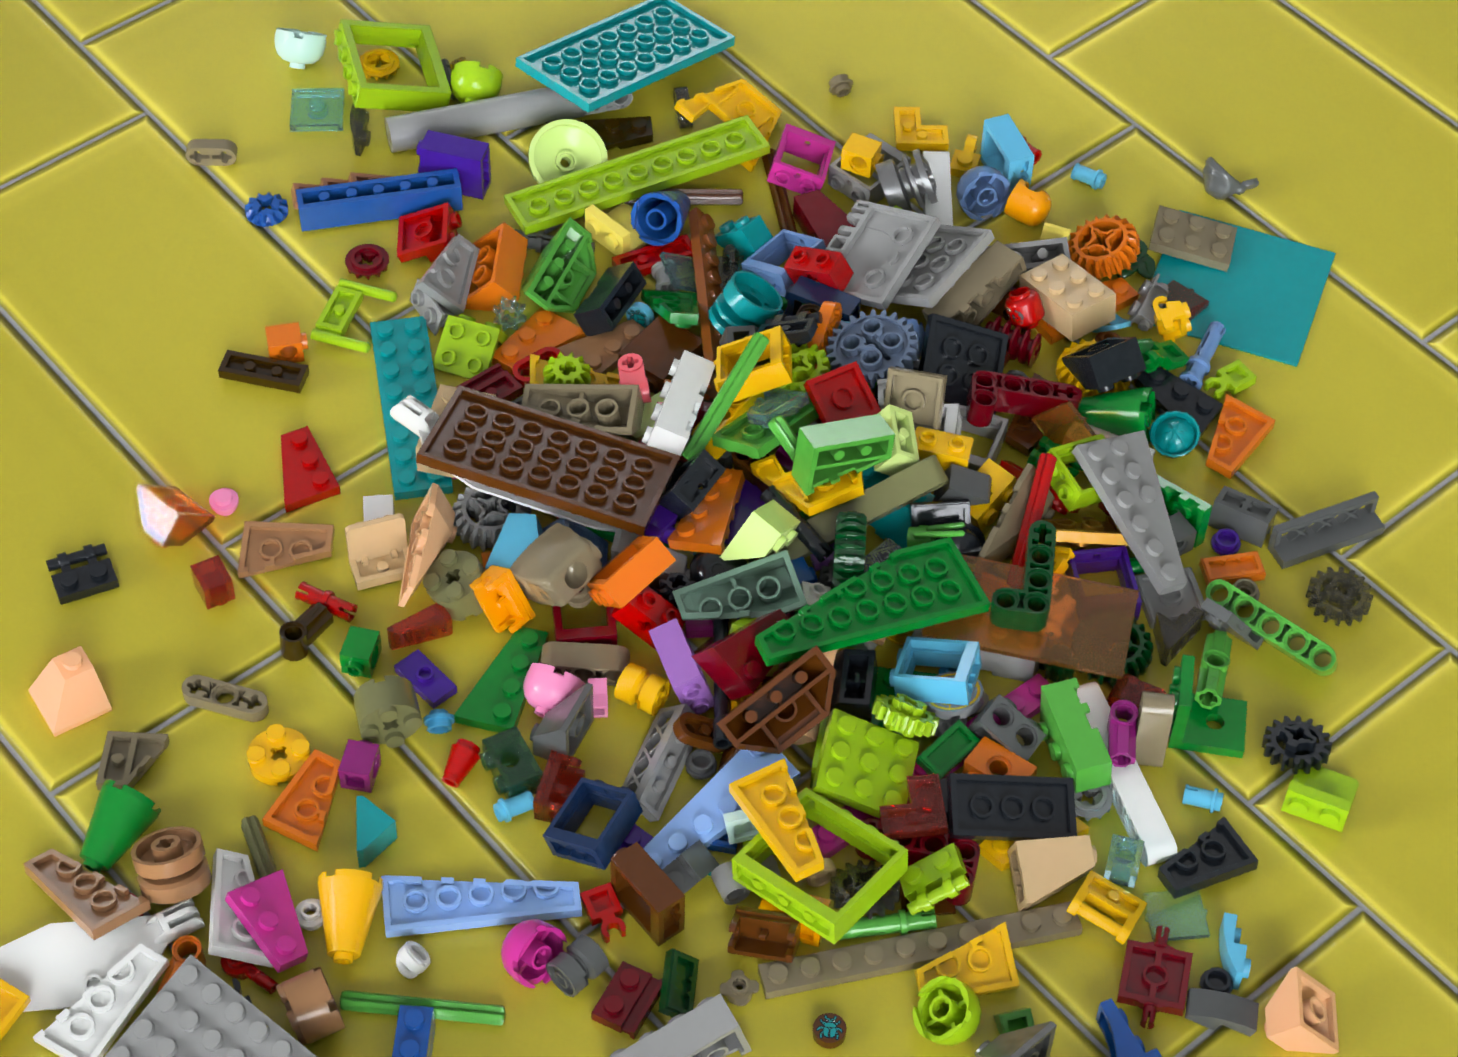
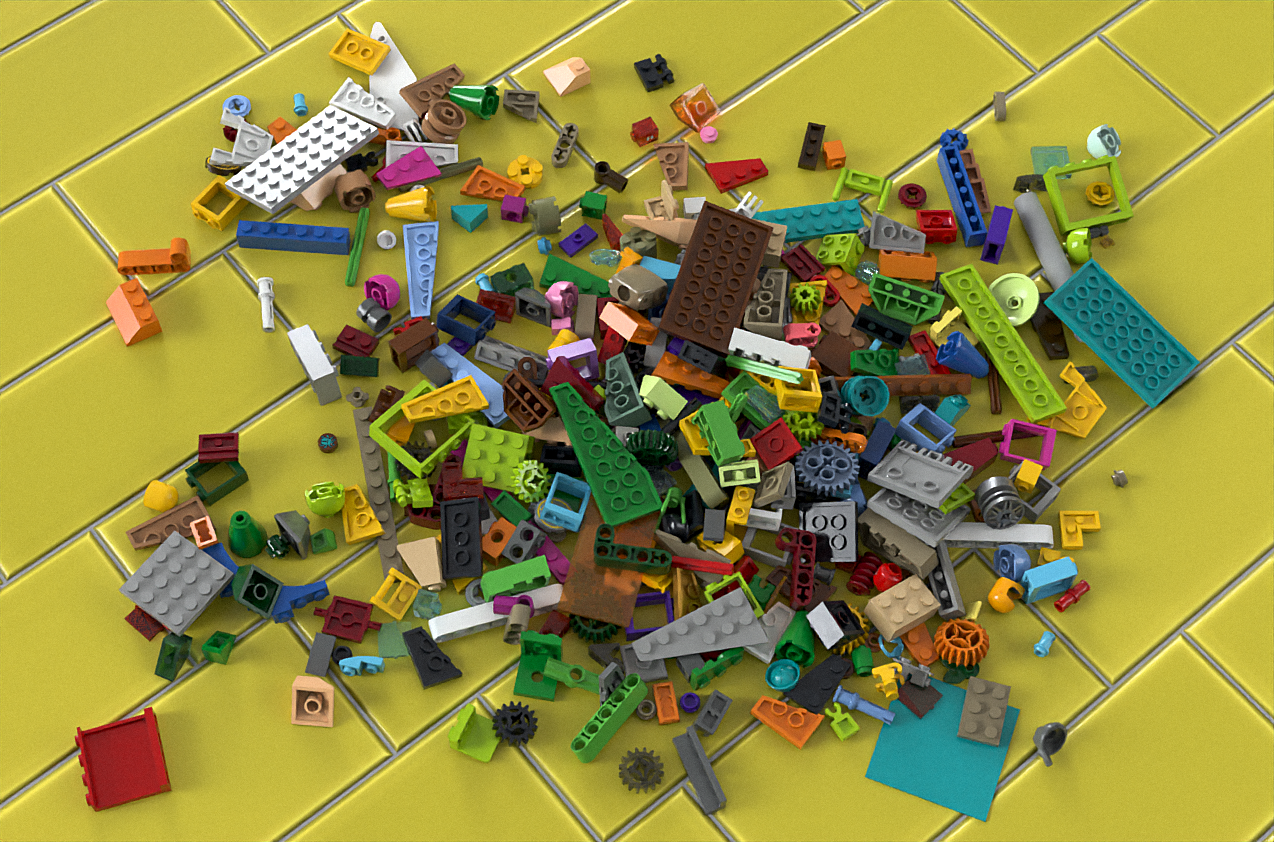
camera: 90 degrees right, 10 degrees up
red pin [295,581,358,623] -> none
red cone [442,739,481,788] -> none
red brick [784,245,854,292] -> none
green plate [1145,340,1190,373] -> none
medium azure pin [1182,784,1224,813] -> none
none -> clear light blue plate [589,249,621,267]

